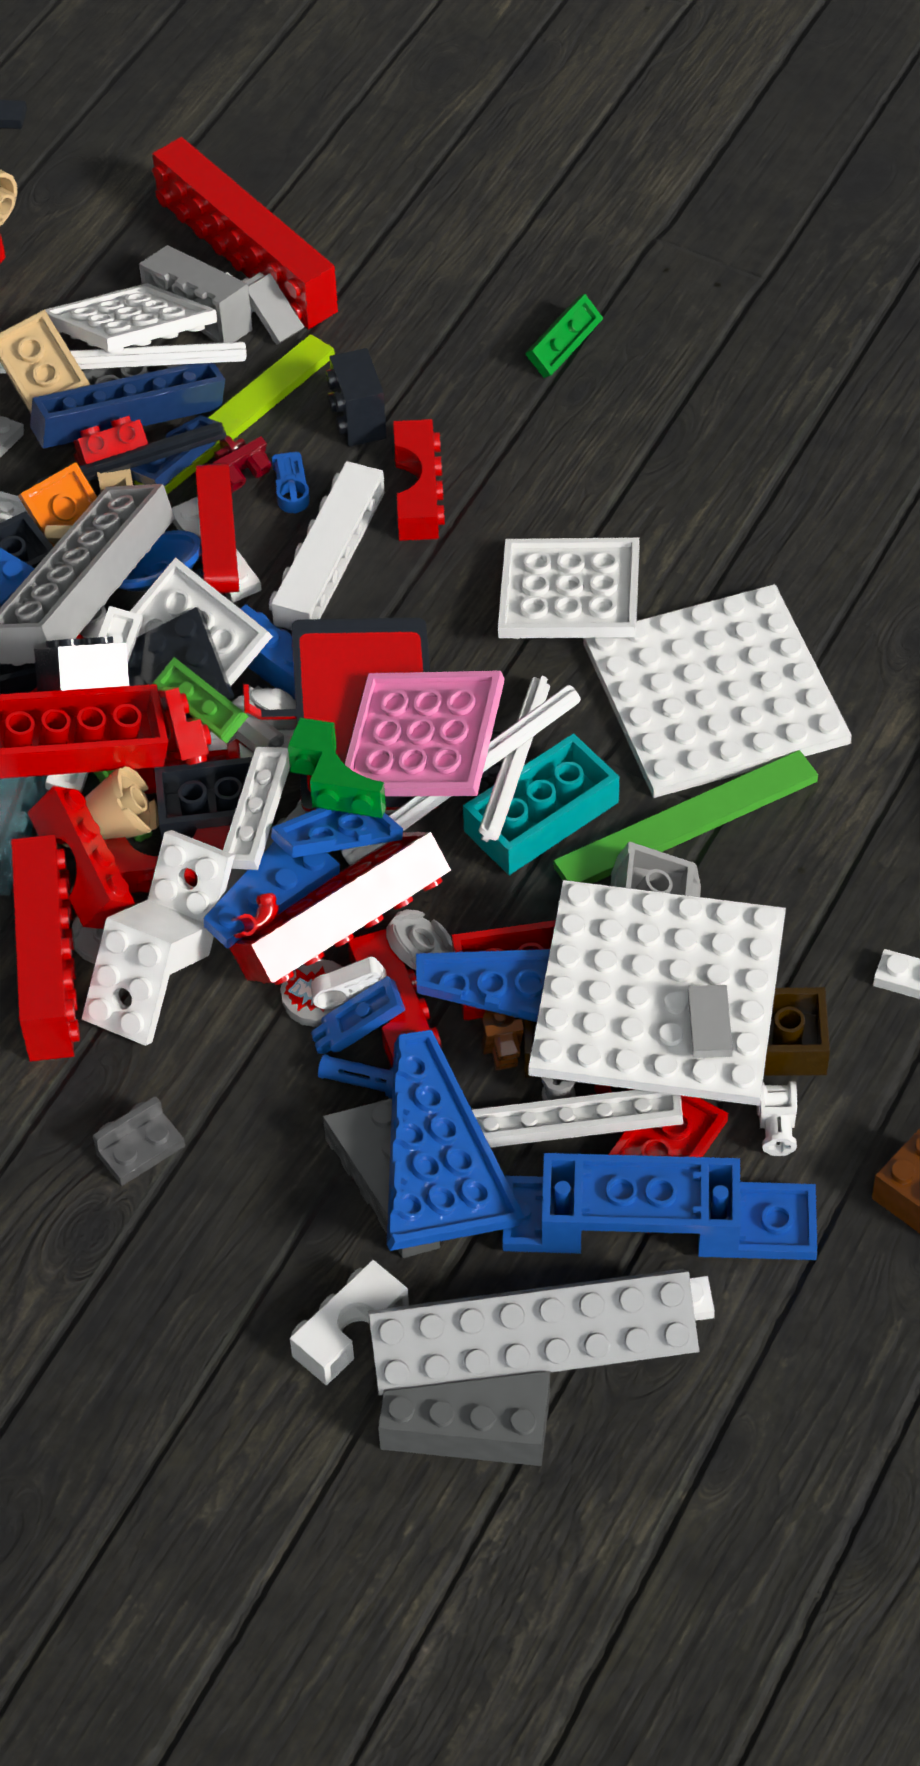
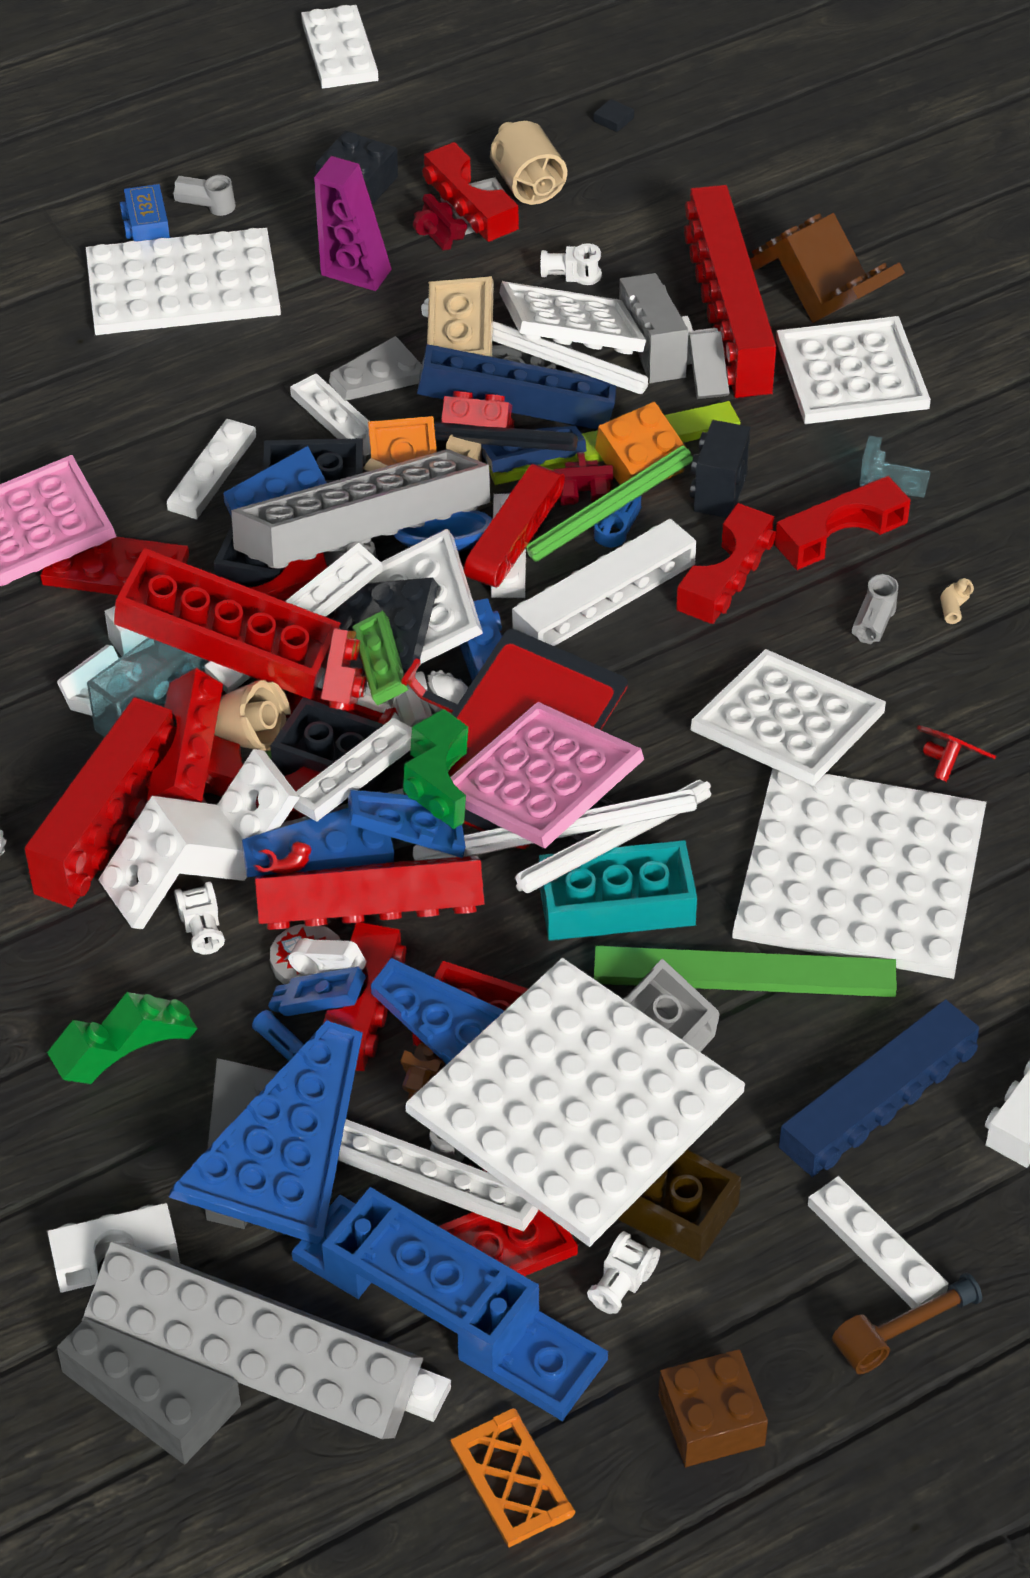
camera: 30 degrees right, 5 degrees down
brick [34,636,129,691] -> none
flat silver bracket [93,1096,185,1186] -> none
light grey tile [386,909,453,970] -> none
plate [525,294,604,378] -> none
light grey tile [688,985,733,1058] -> none
none -> green arch [47,992,198,1084]
none -> white connector [174,881,225,955]
none -> orange window [450,1409,575,1548]
none -> bright green axle [526,446,693,562]
none -> white connector [541,244,602,285]
none -> orange brick [595,401,686,485]
none -> reddish brown bracket [750,213,905,323]
none -> red arch [775,476,911,570]
none -> white plate [776,316,931,424]
none -> dark blue brick [779,999,979,1177]
none -> light grey piece [852,574,899,644]
none -> clear light blue bracket [860,435,930,497]
none -> red shield [916,725,996,782]
none -> tan arm [940,578,974,624]

